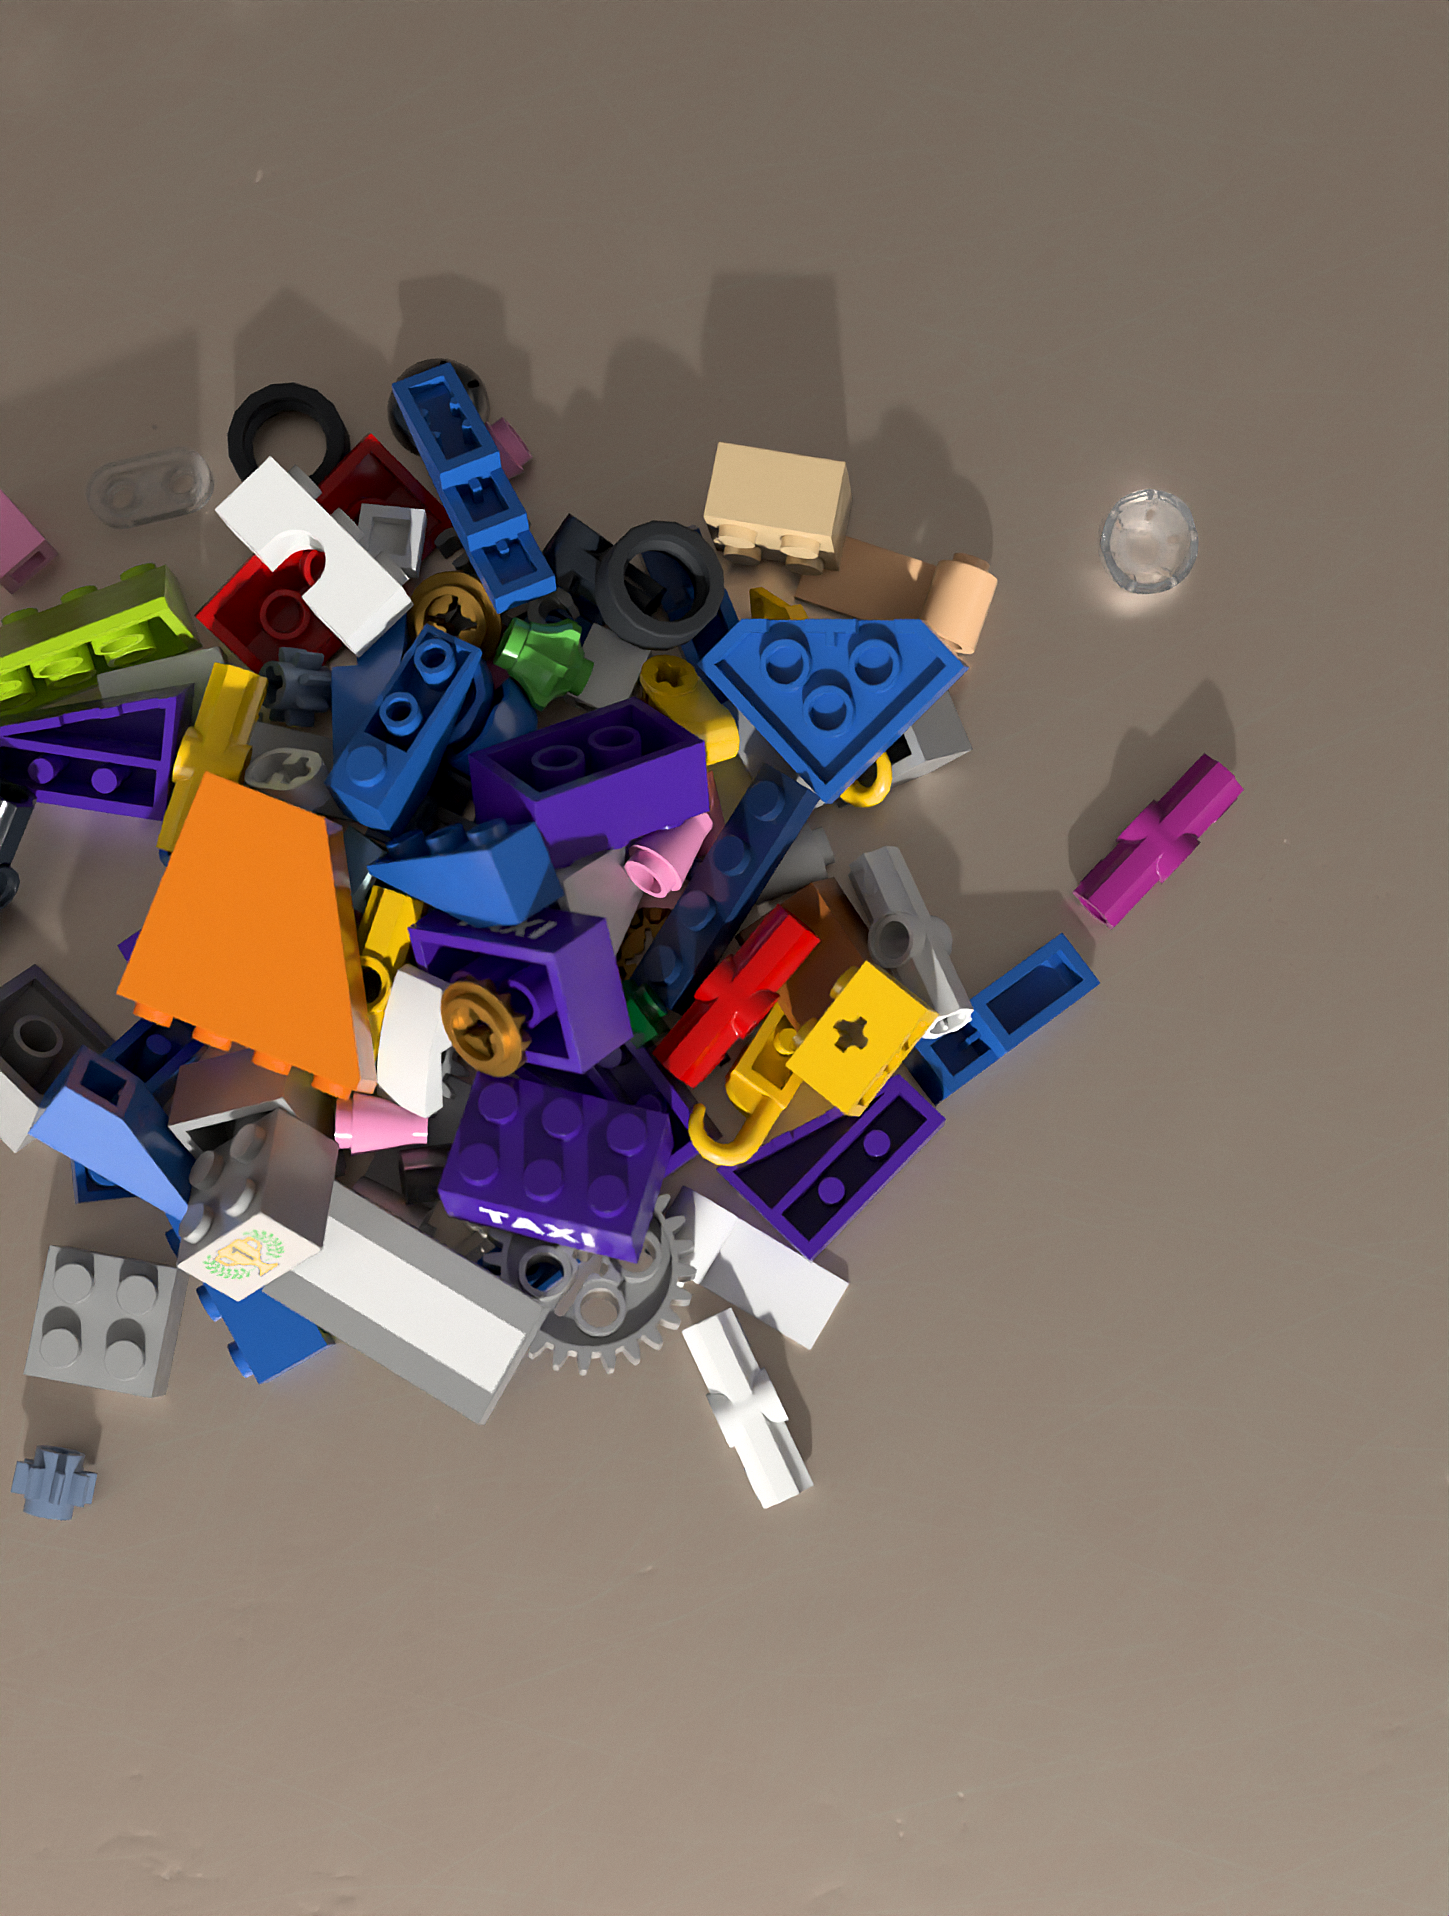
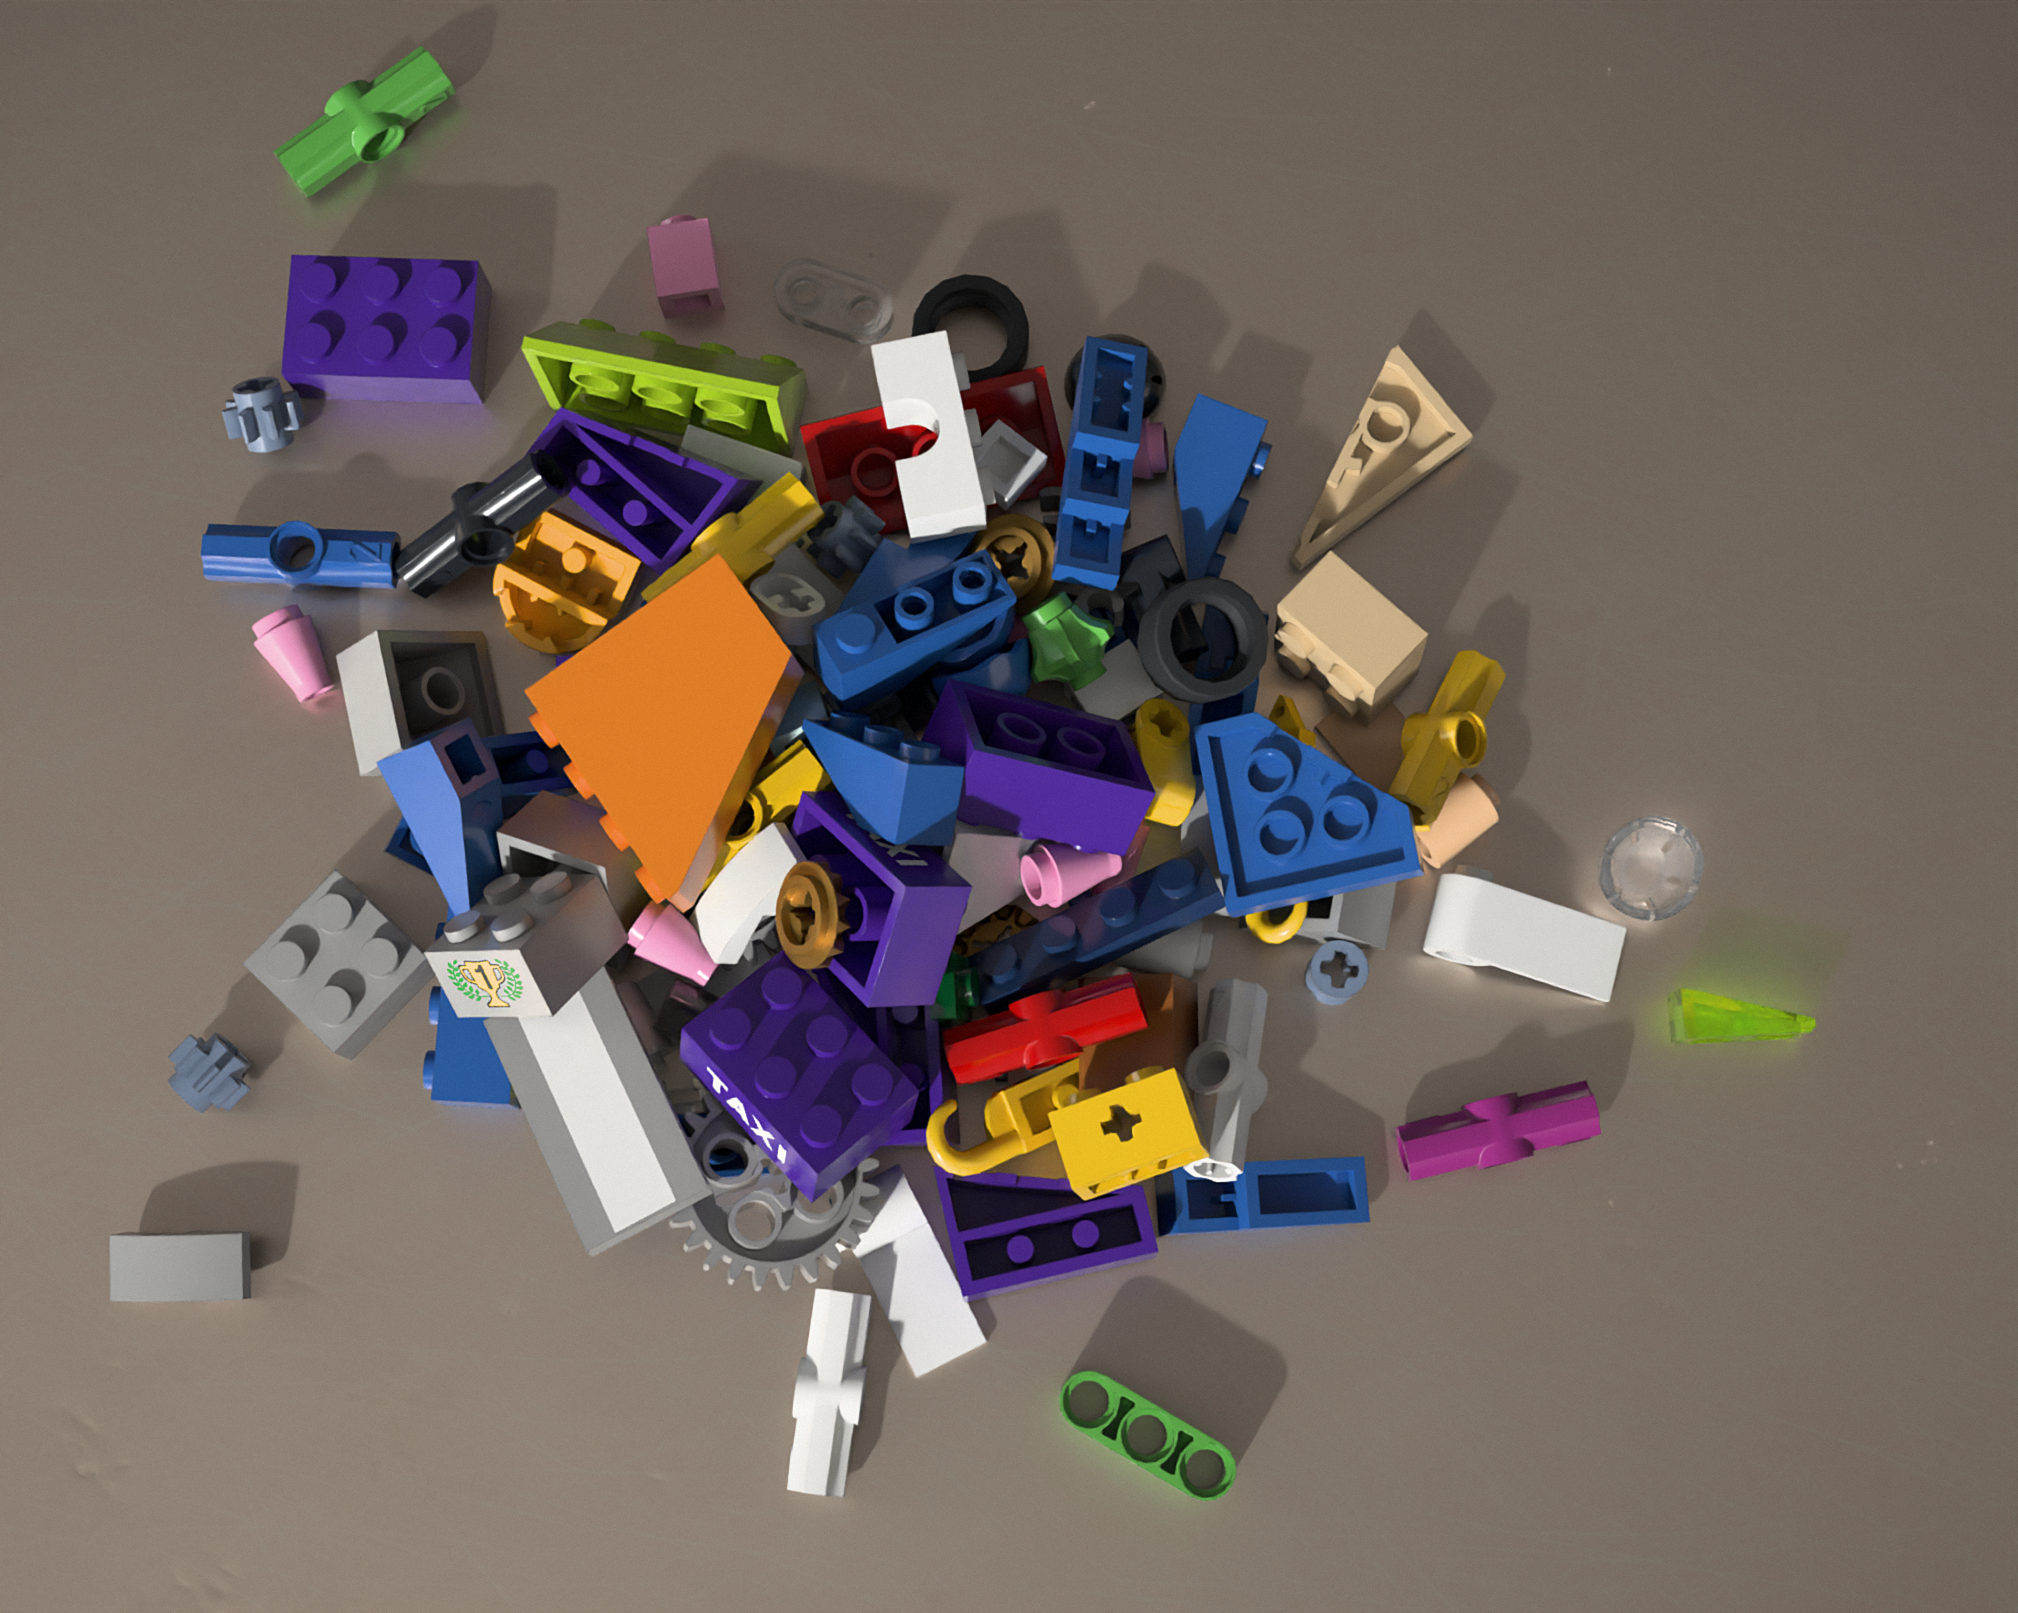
camera: 30 degrees right, 5 degrees down
none -> light grey slope [109,1230,251,1302]
none -> light orange slope [493,507,647,654]
none -> bright green beam [1059,1370,1236,1501]
none -> blue slope [1172,393,1273,606]
none -> tan wing [1290,345,1473,571]
none -> sand blue bush [1304,940,1369,1006]
none -> yellow piece [1387,650,1506,831]
none -> white door [1423,865,1627,1002]
none -> clear neon green slope [1667,988,1816,1046]

